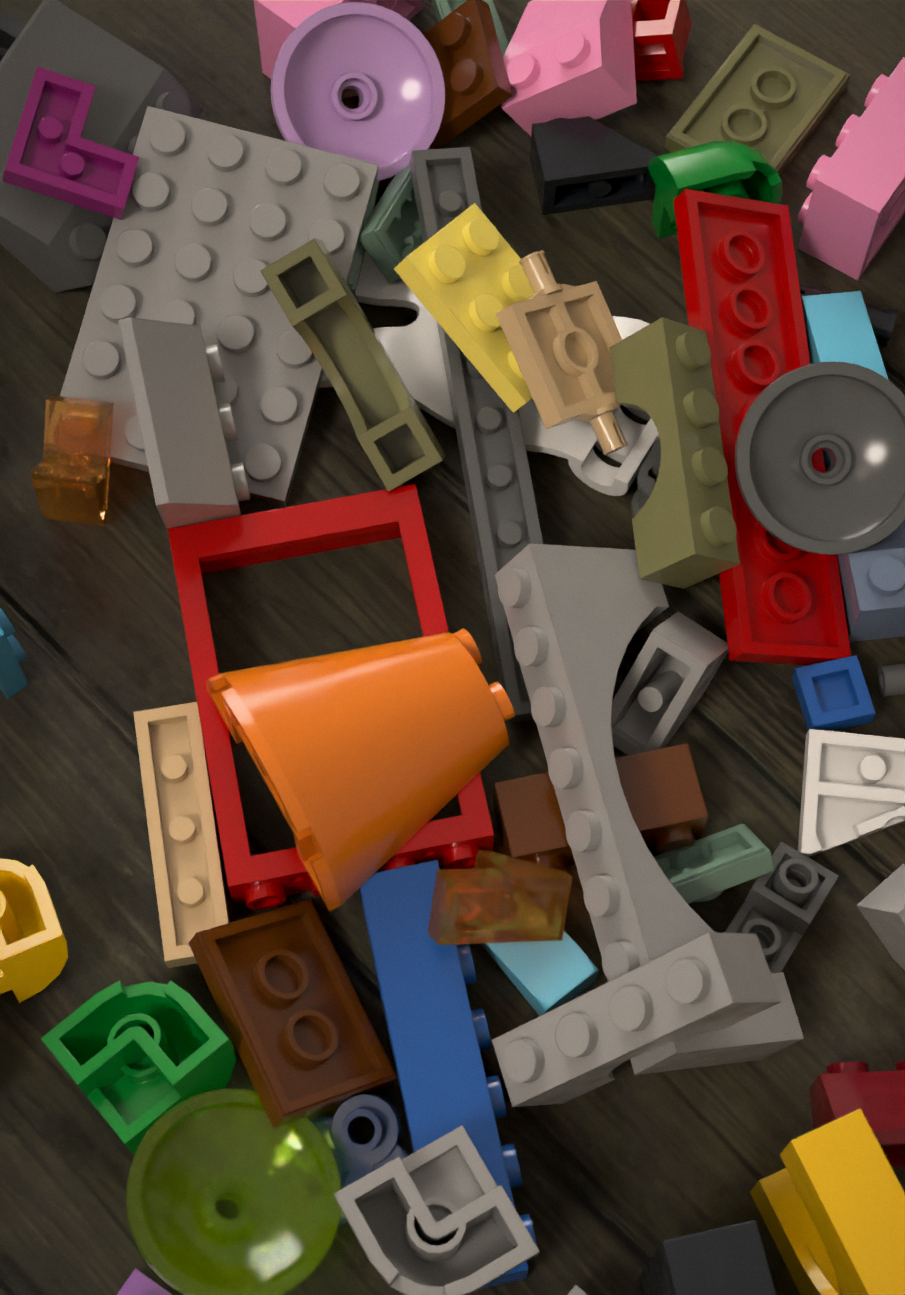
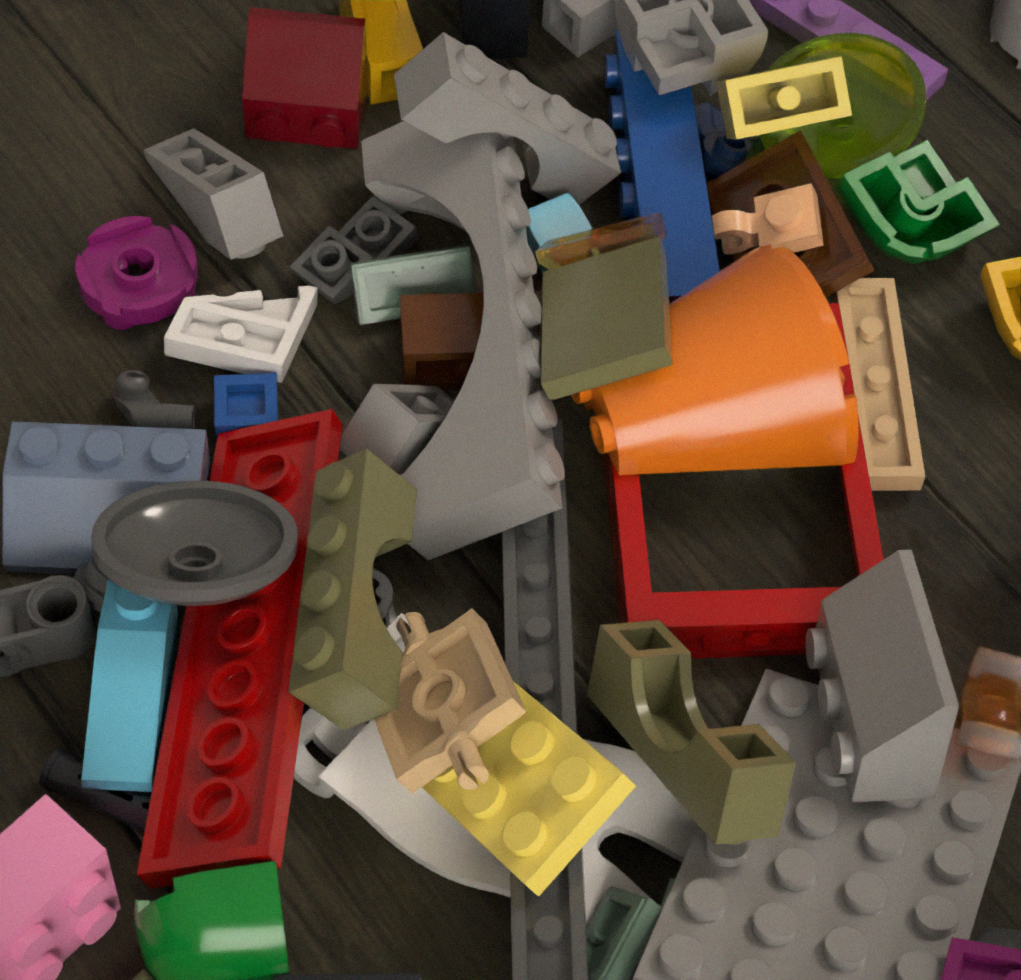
camera: 175 degrees left, 10 degrees down
none -> olive tile [541,236,673,400]
none -> light nougat plate [712,183,824,254]
none -> light yellow brick [716,56,852,140]

